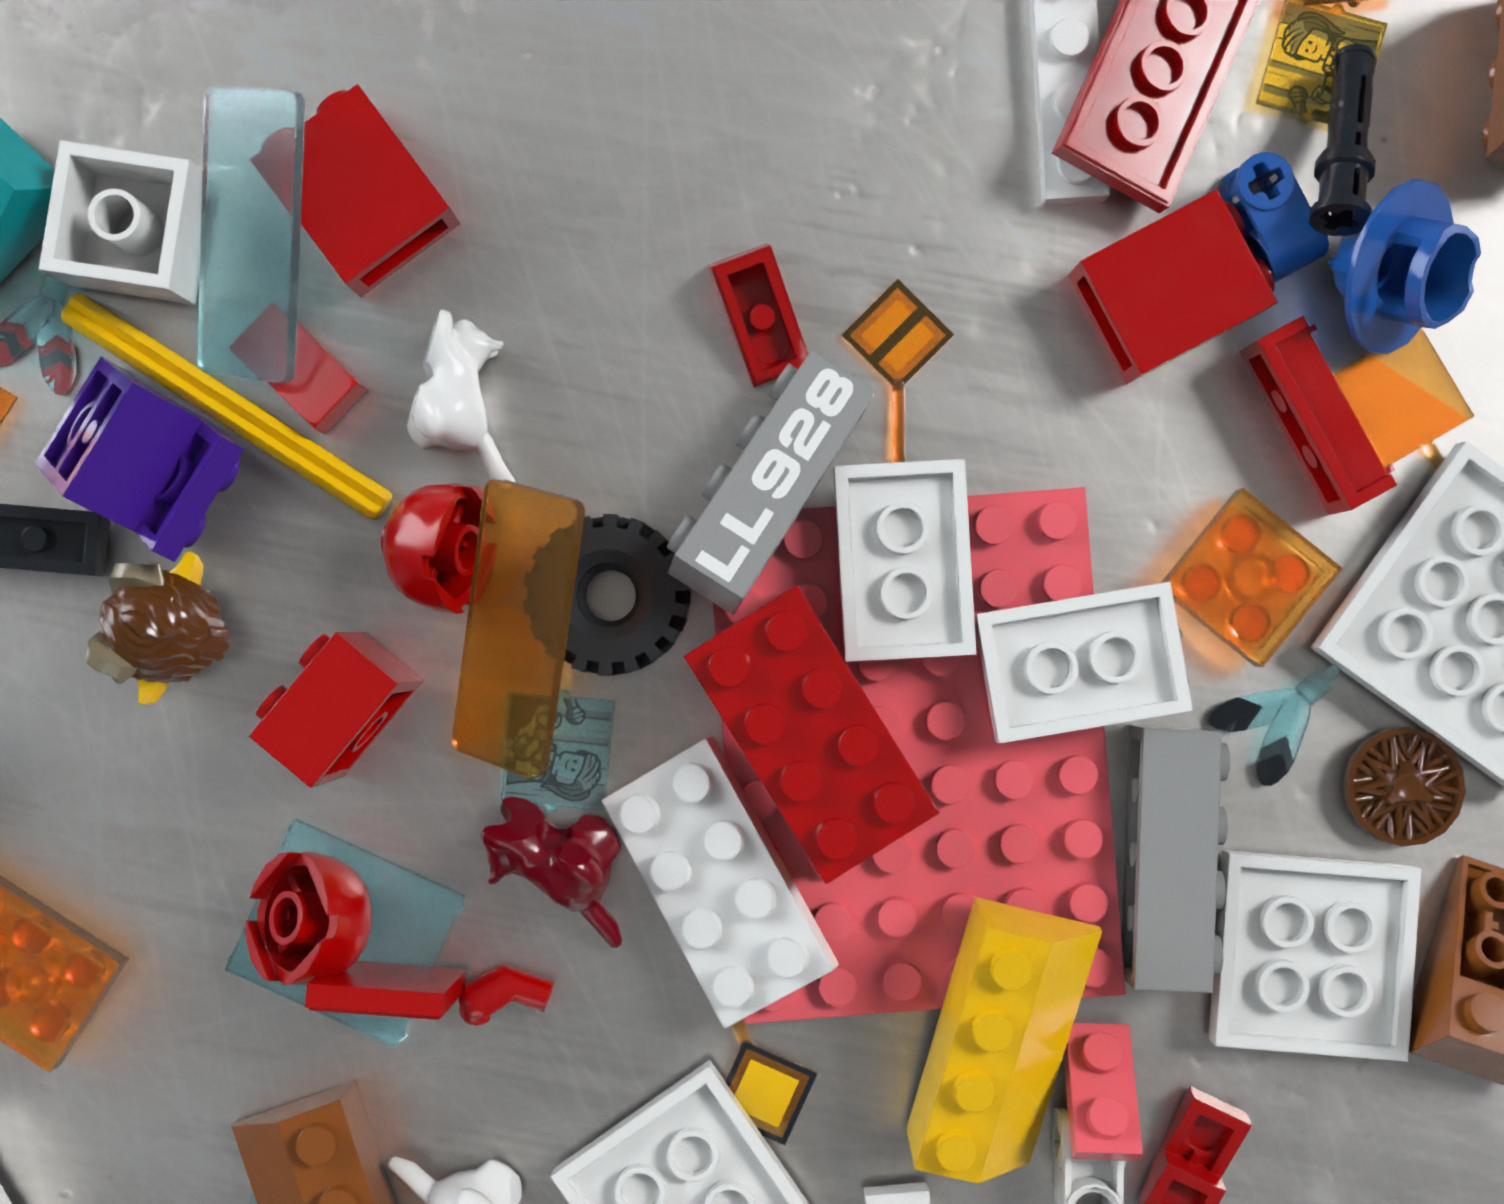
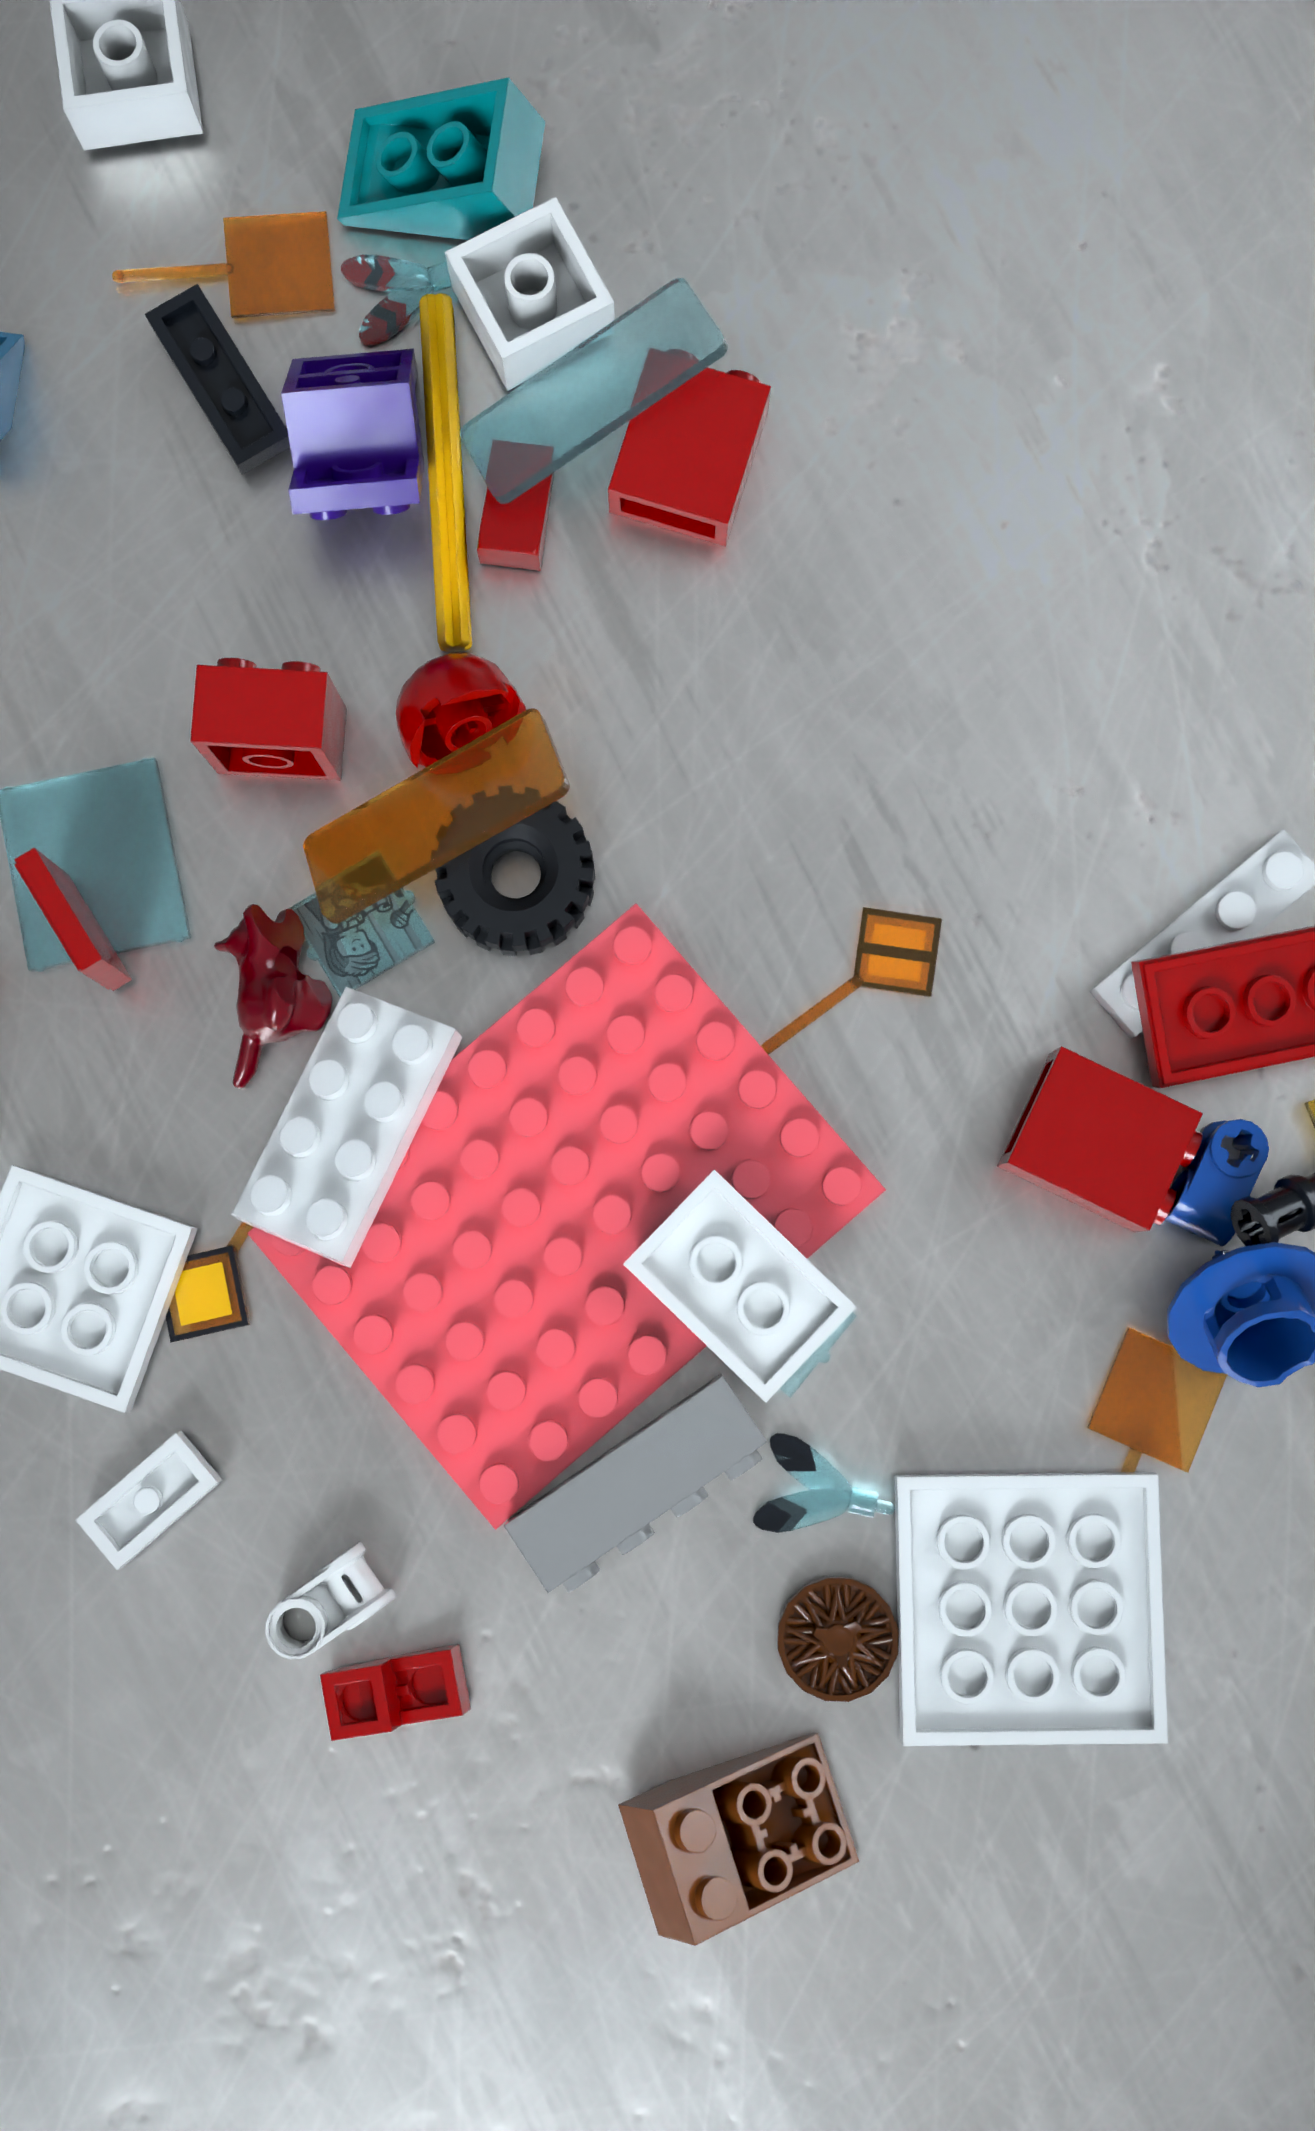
camera: 55 degrees right, 5 degrees down
reddish brown hair [85,551,231,705] -> none
red cylinder [245,852,372,985] -> none
white animal [407,309,516,490] -> none
red arm [458,965,555,1026] -> none
light grey brick [667,349,877,615] -> none
red brick [683,585,940,884] -> none
red slope [708,244,808,387] -> none
white plate [833,459,977,662] -> none
yellow slope [906,897,1102,1184] -> none
coral plate [1063,1023,1143,1161] -> none
clear orange plate [1161,488,1343,667] -> none
white plate [1208,850,1422,1062] -> none
red container [1239,316,1397,515] -> none

